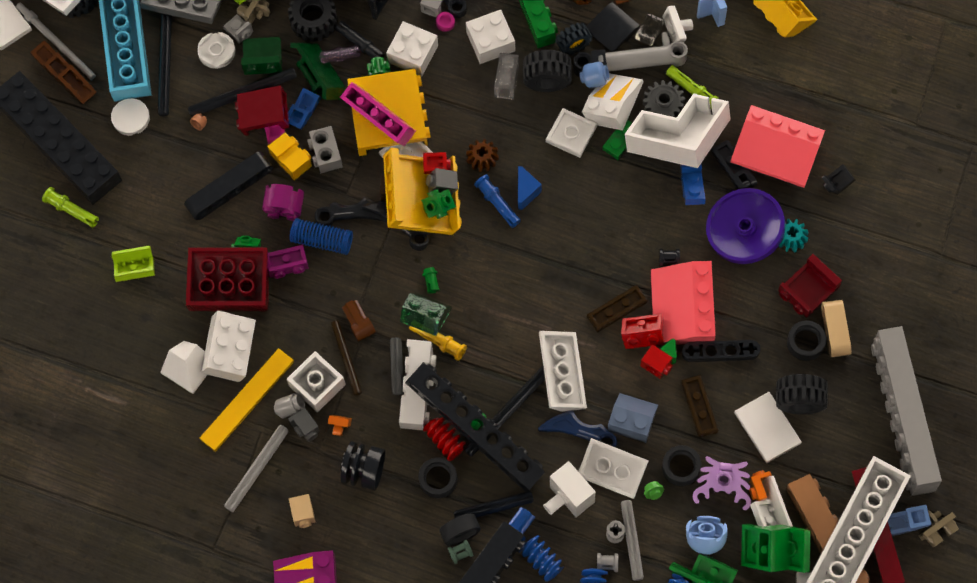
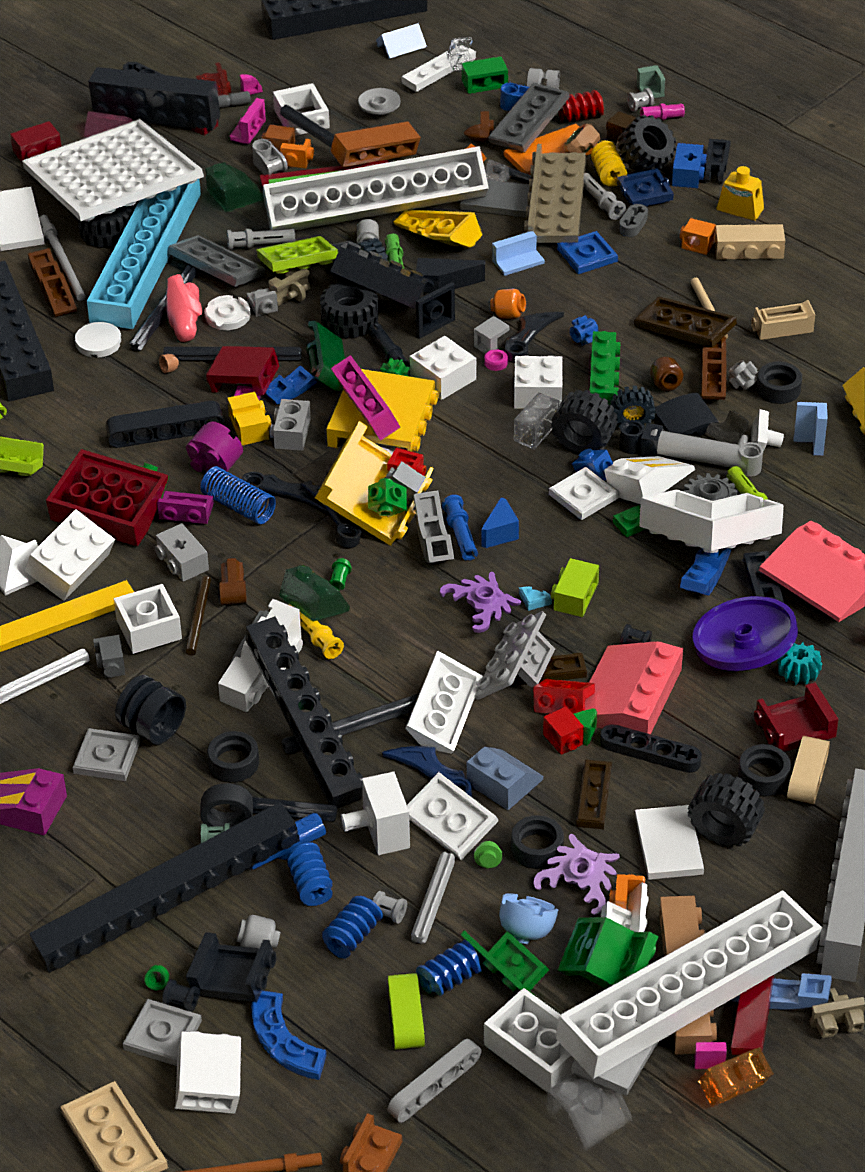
camera: 20 degrees right, 25 degrees down
dark green bracket [241,37,282,75] -> none
light grey brick [274,393,305,419] -> none
tan brick [289,494,316,528] -> none
pin [320,45,360,64] -> none
orange tile [328,415,352,436] -> none
red piece [423,417,466,461] -> none
reddish brown gear [466,138,499,173] -> none
medium blue head [580,62,609,88] -> none
light grey bush [606,520,625,544] -> none
none -> light grey tile [73,728,140,781]
none -> light grey brick [155,523,209,582]
none -> coral animal [166,274,202,342]
none -> light grey arch [413,490,454,563]
none -> medium lavender animal [440,572,521,633]
none -> light grey bracket [474,611,555,700]
none -> medium azure tile [519,586,552,611]
none -> lime brick [551,558,599,617]
none -> blue bracket [572,449,613,481]

